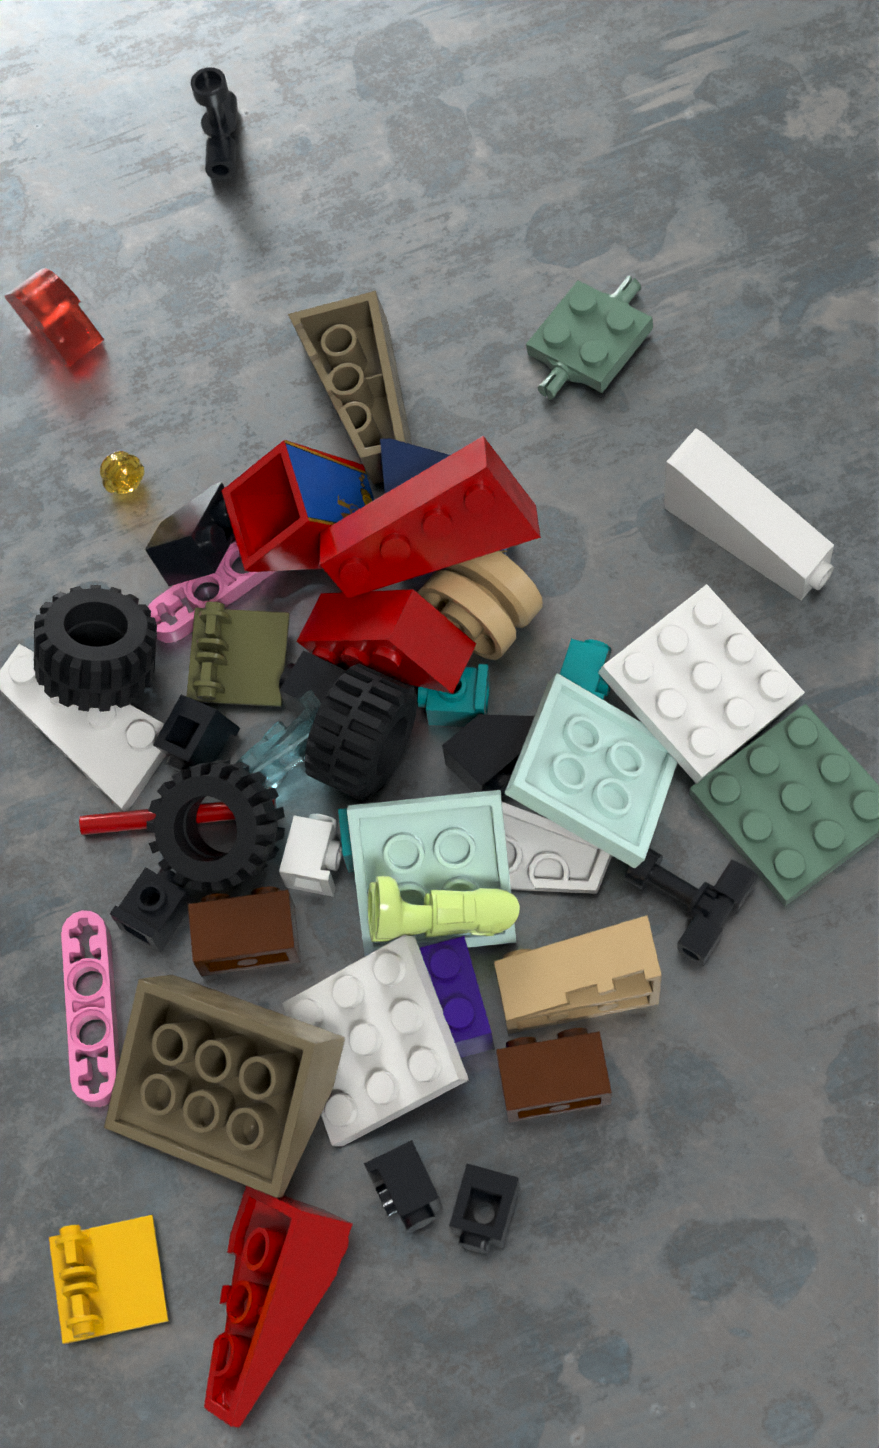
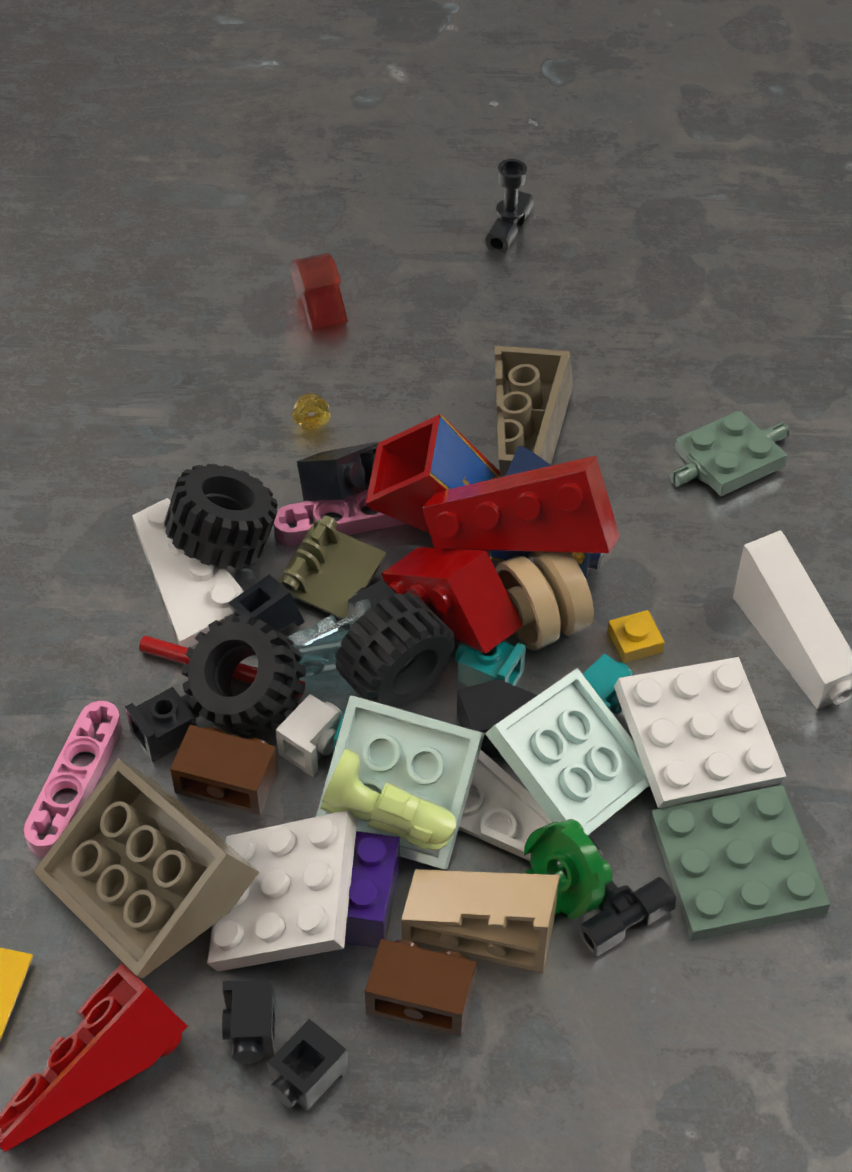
camera: 15 degrees right, 15 degrees down
none -> green plate [524,819,613,919]
none -> yellow plate [607,610,665,663]

